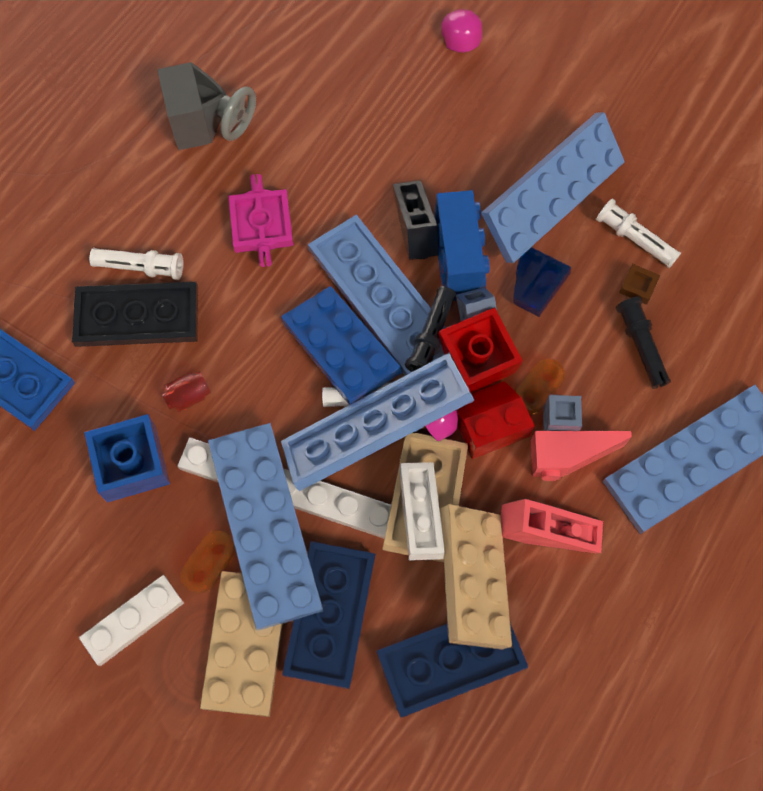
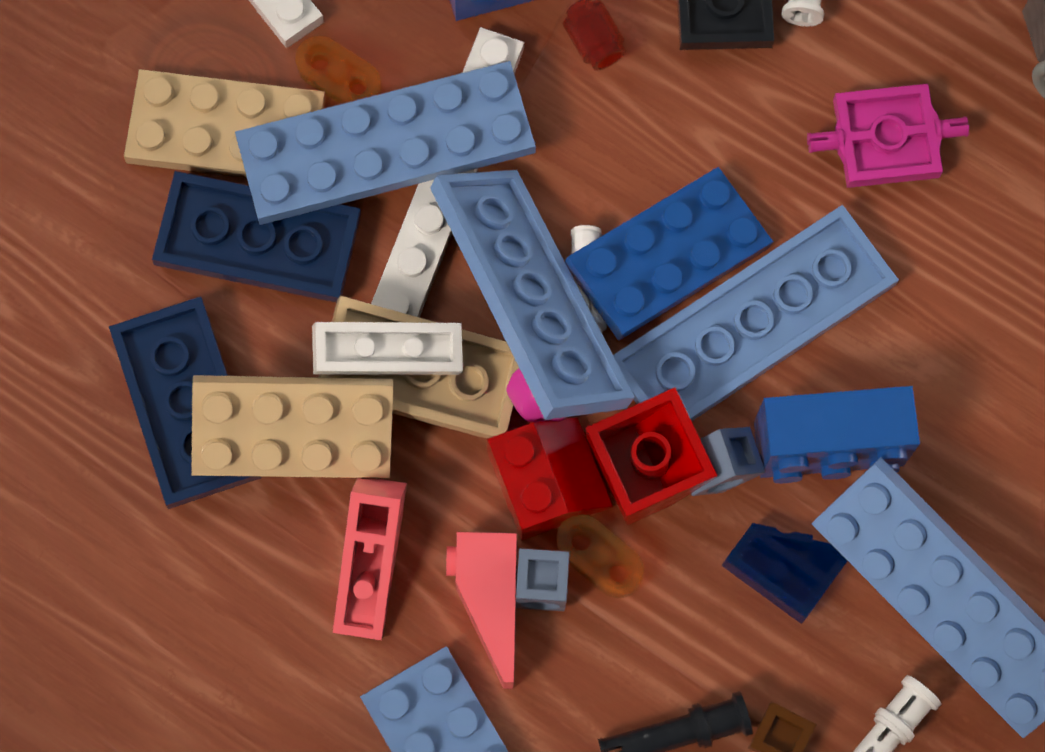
camera: 90 degrees right, 5 degrees up
black slope [393,180,438,260] -> none
black pin [405,286,456,372] -> none

